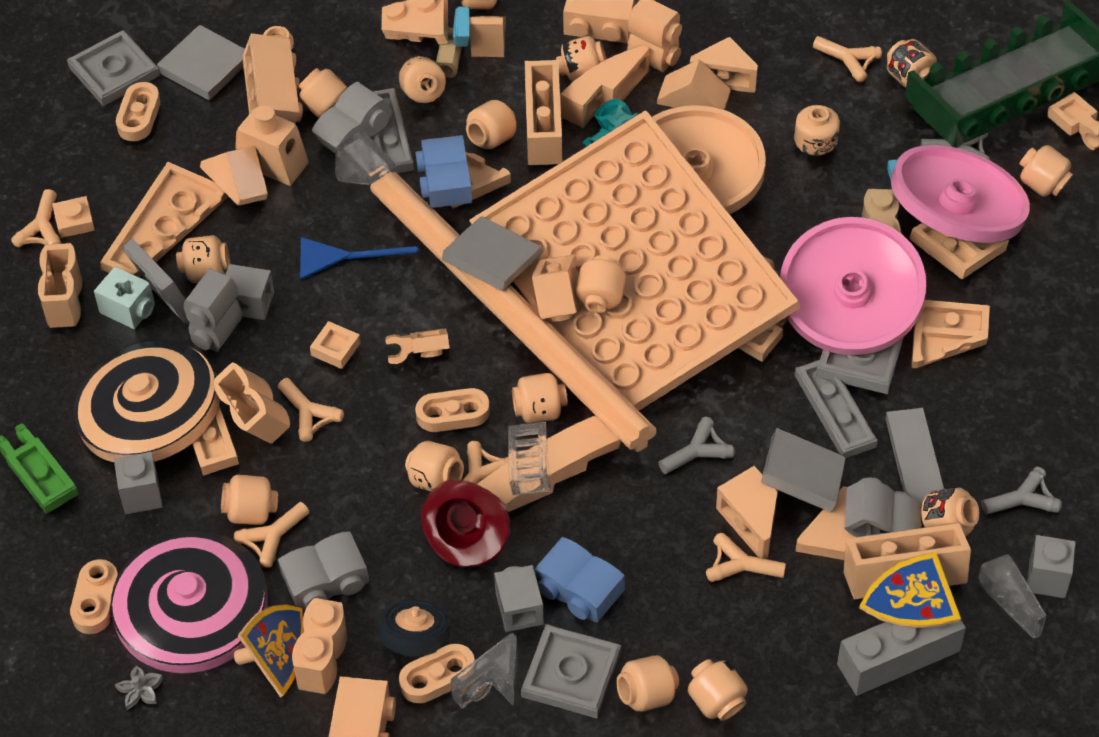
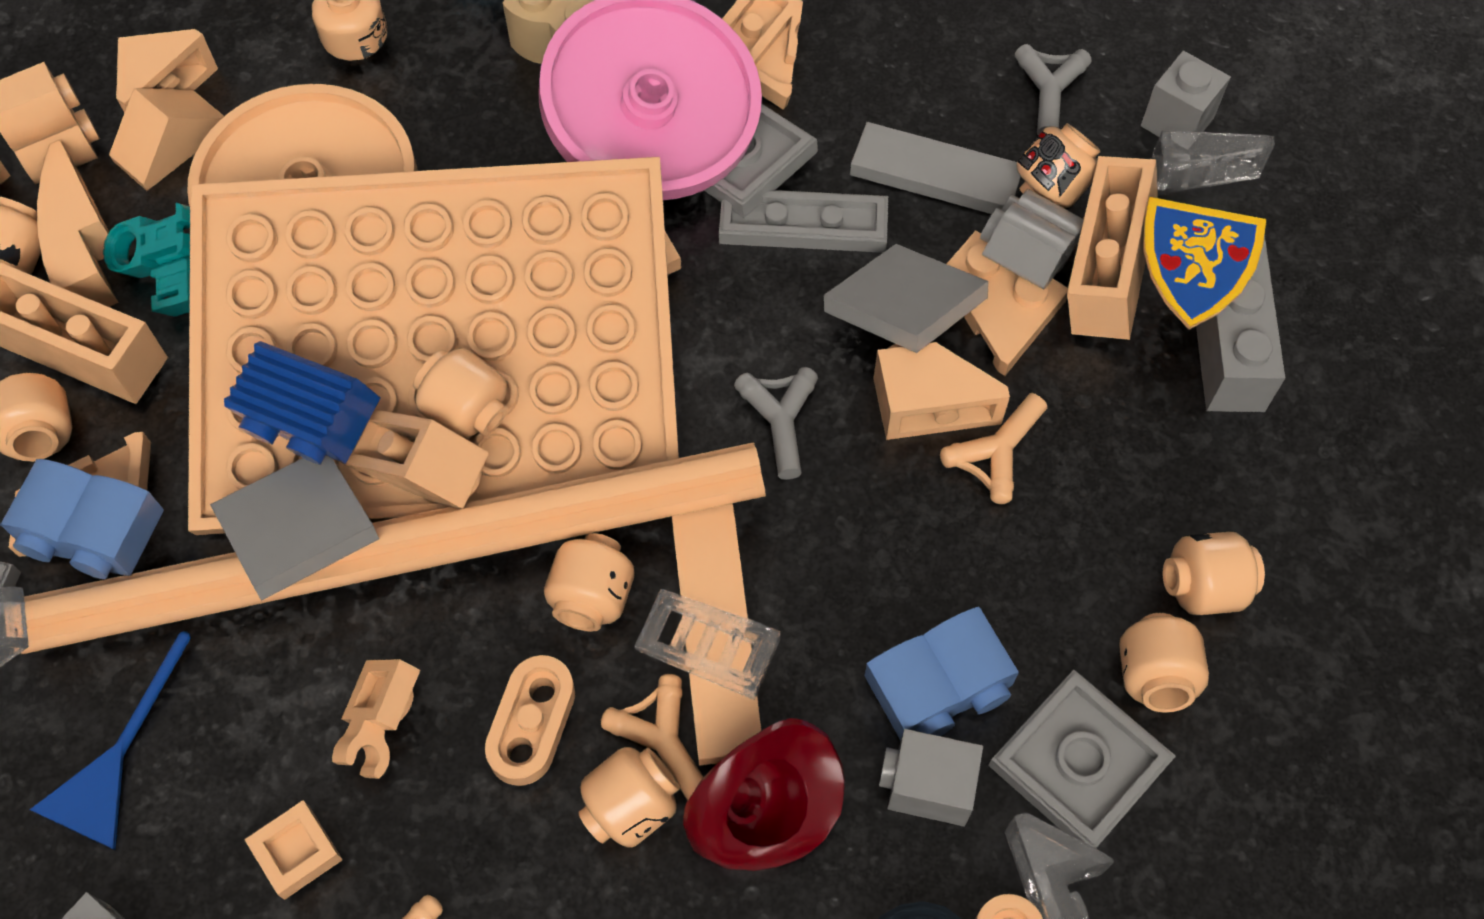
camera: 65 degrees left, 10 degrees up
none -> blue brick [224,341,381,465]

